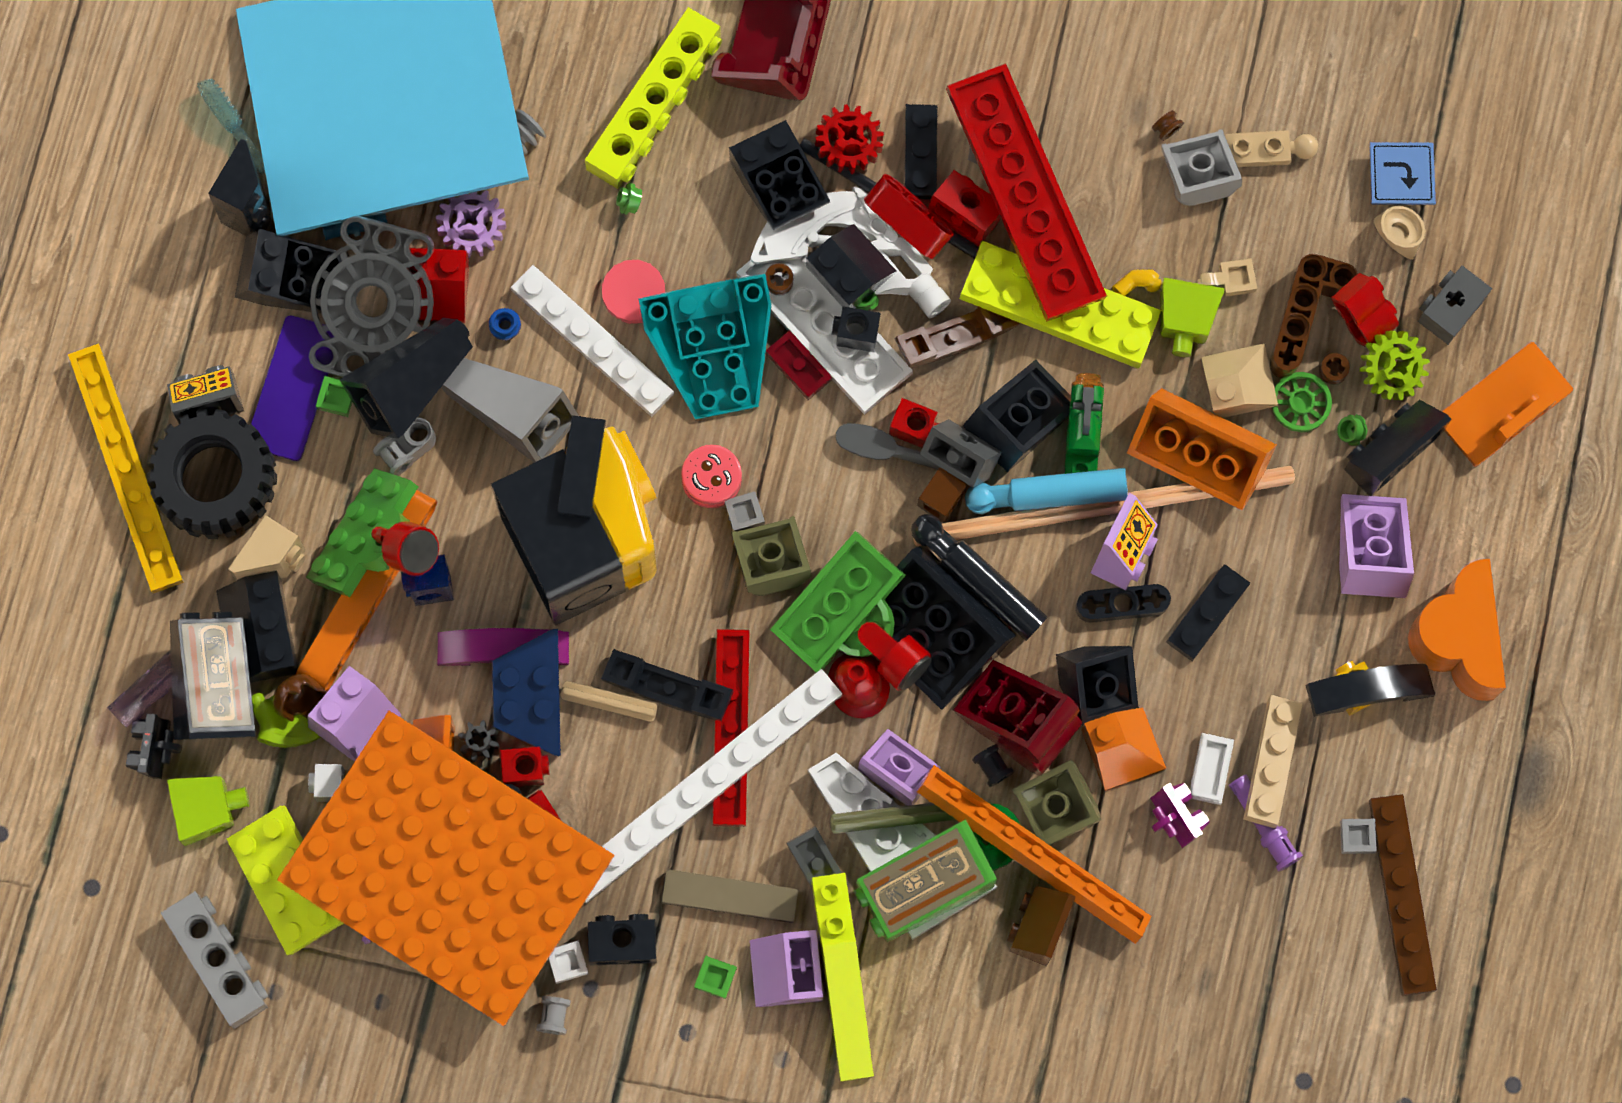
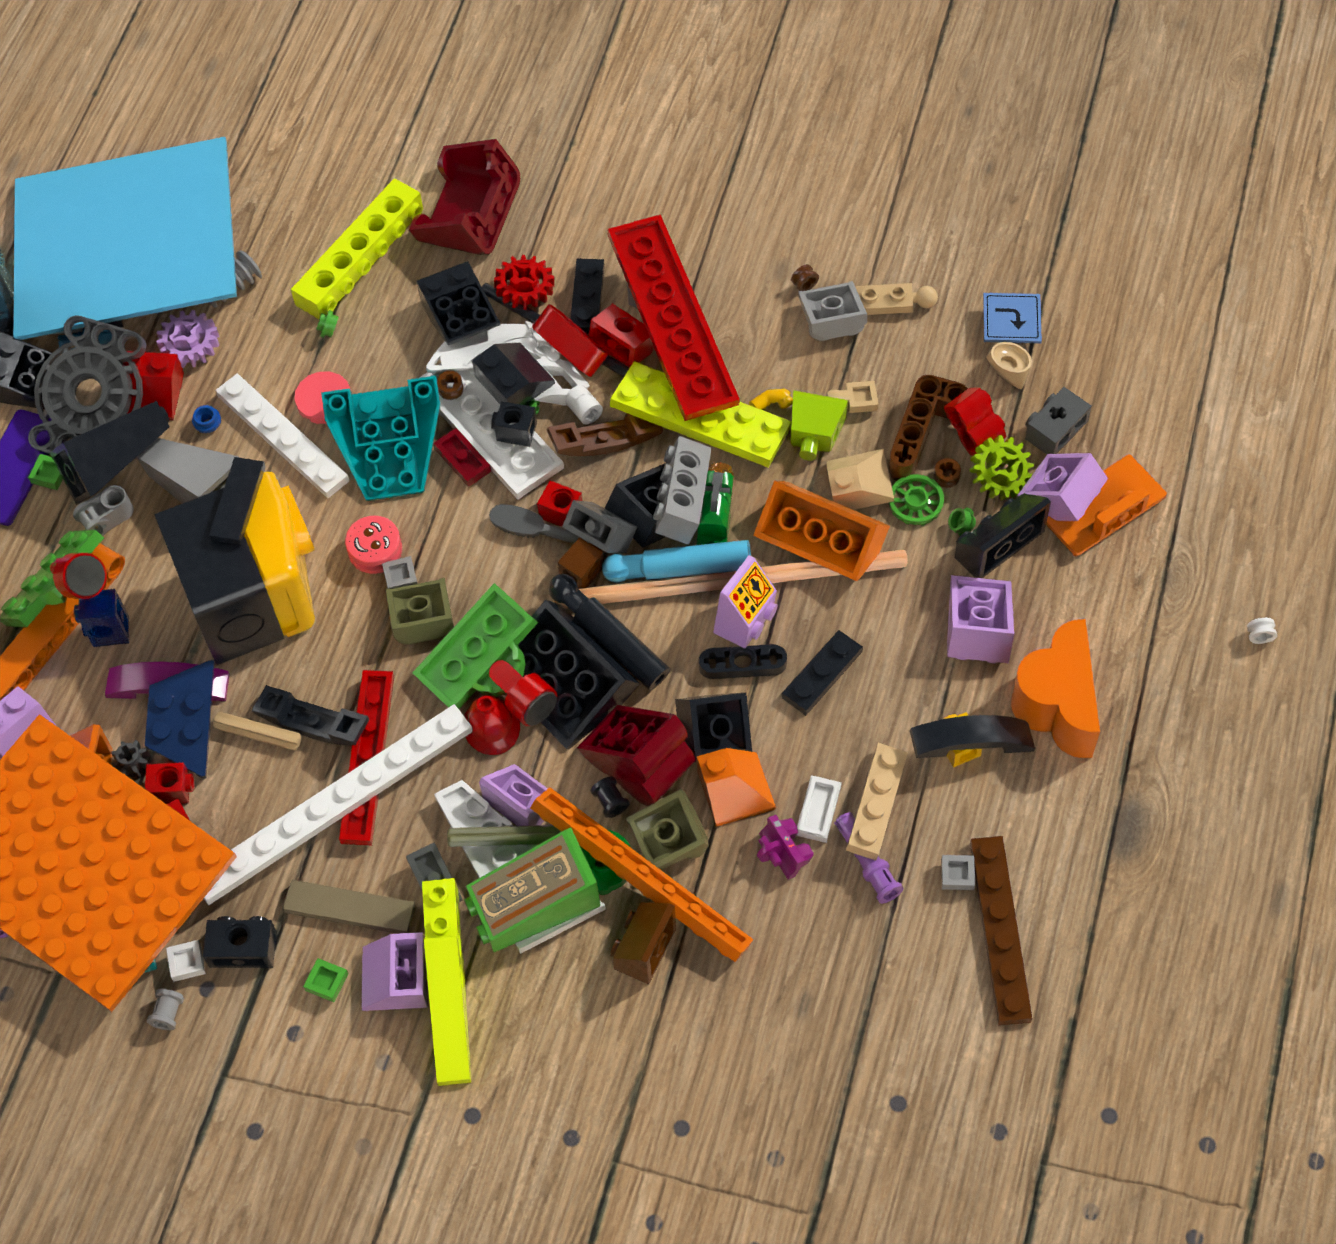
camera: 10 degrees right, 15 degrees down
none -> light grey brick [653,436,711,545]
none -> lavender slope [1018,453,1108,521]

